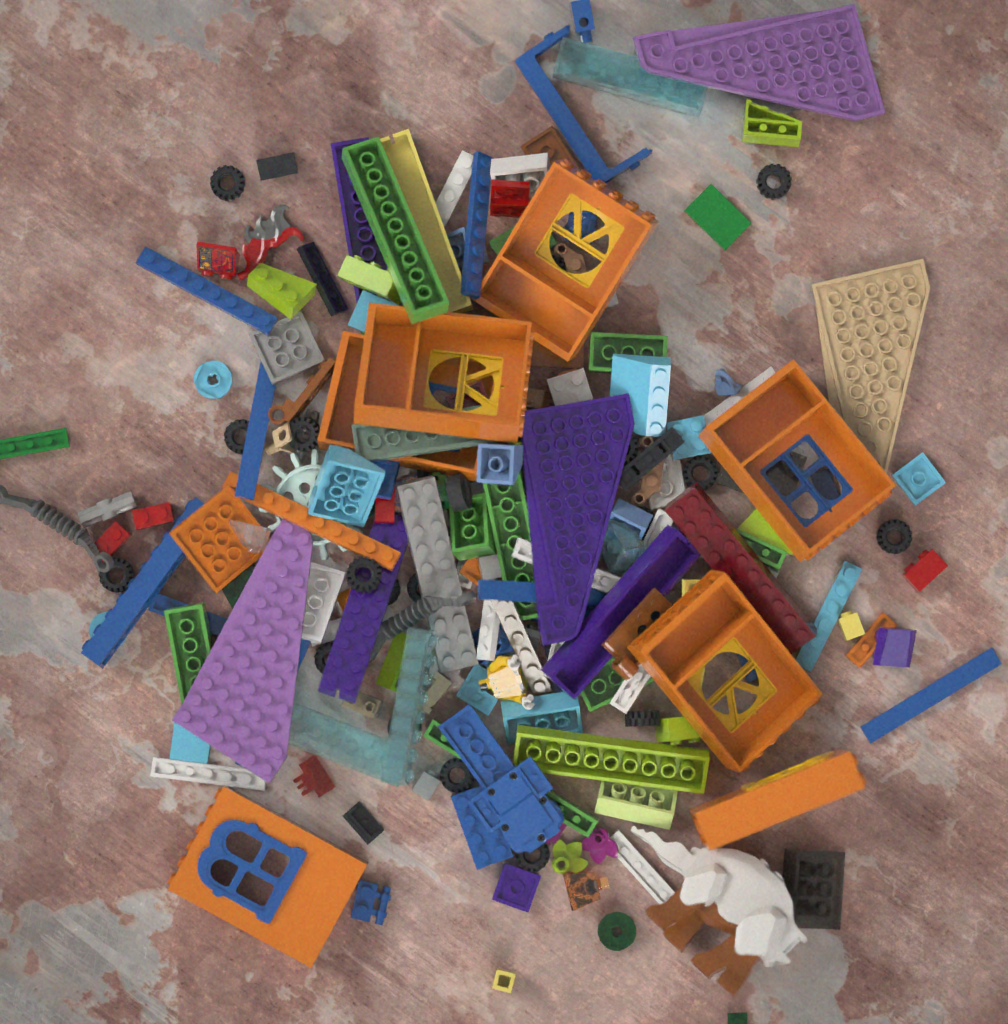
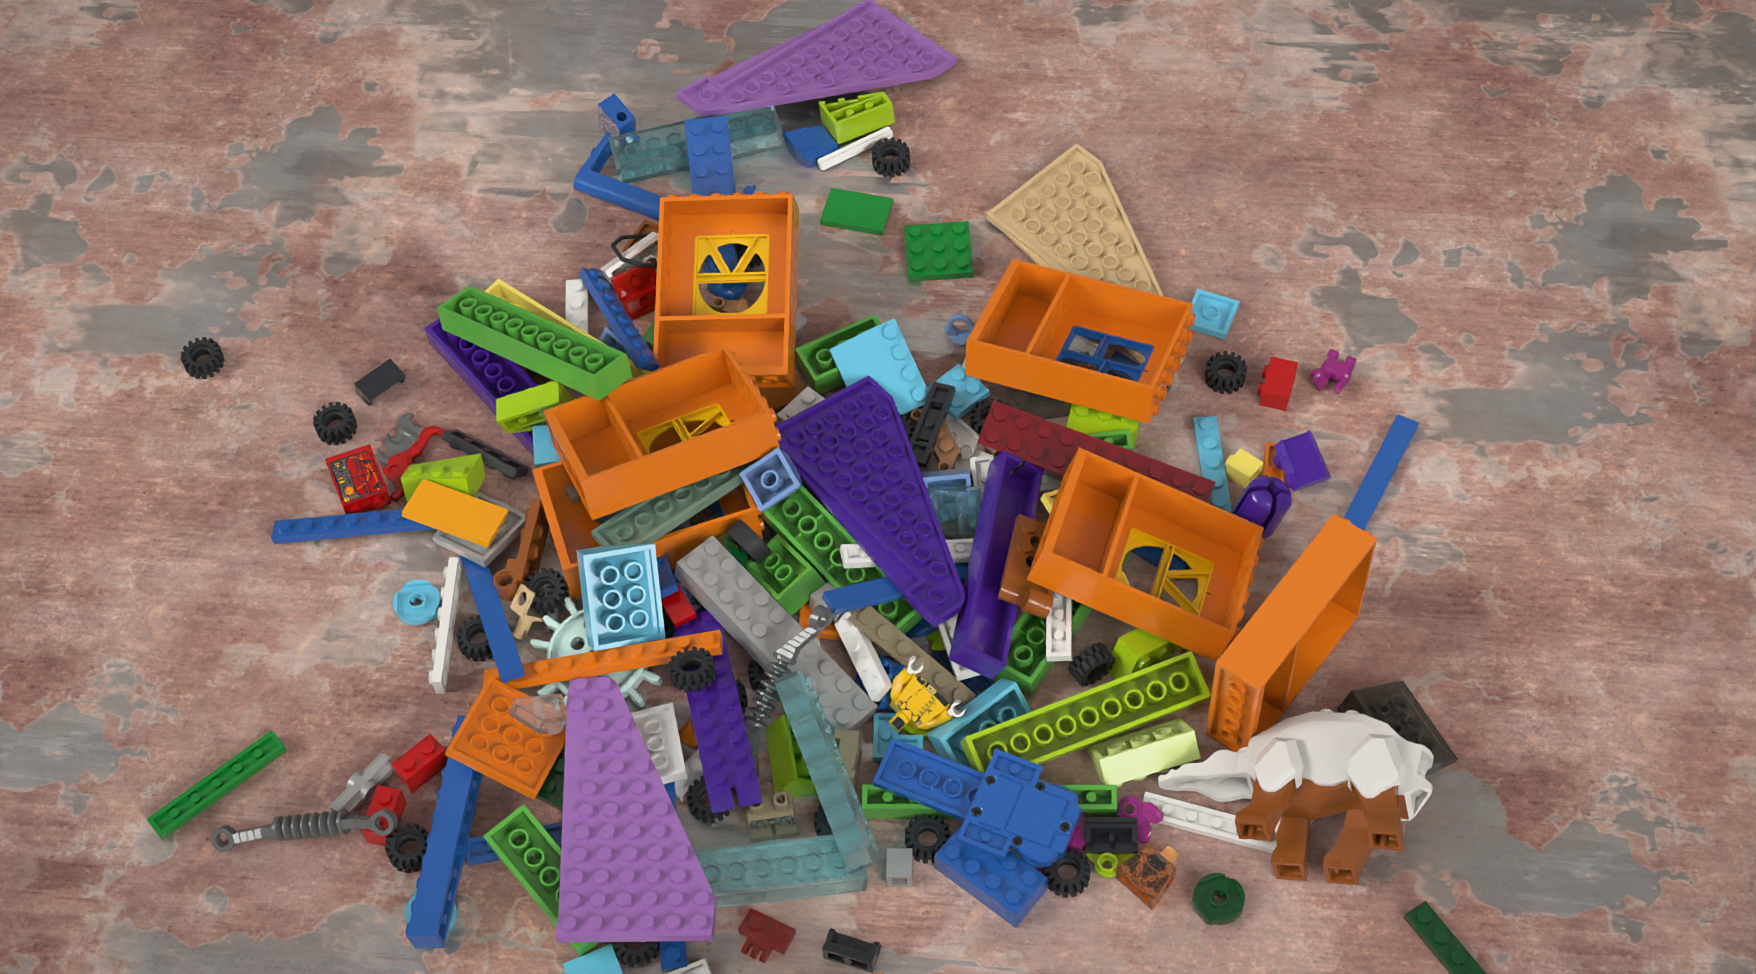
camera: 30 degrees left, 30 degrees down
dark purple plate [492,863,541,912] -> none
none -> black tyre [180,337,225,379]
none -> light orange tile [402,479,508,548]
none -> white plate [429,557,463,694]
none -> black piece [611,233,657,268]
none -> blue brick [684,116,736,196]
none -> blue slope [782,125,840,168]
none -> white axle [817,126,893,170]
none -> green plate [904,221,974,282]
none -> black hinge [1085,817,1138,854]
none -> dark purple cylinder [1231,475,1292,541]
none -> magenta animal [1310,349,1357,394]

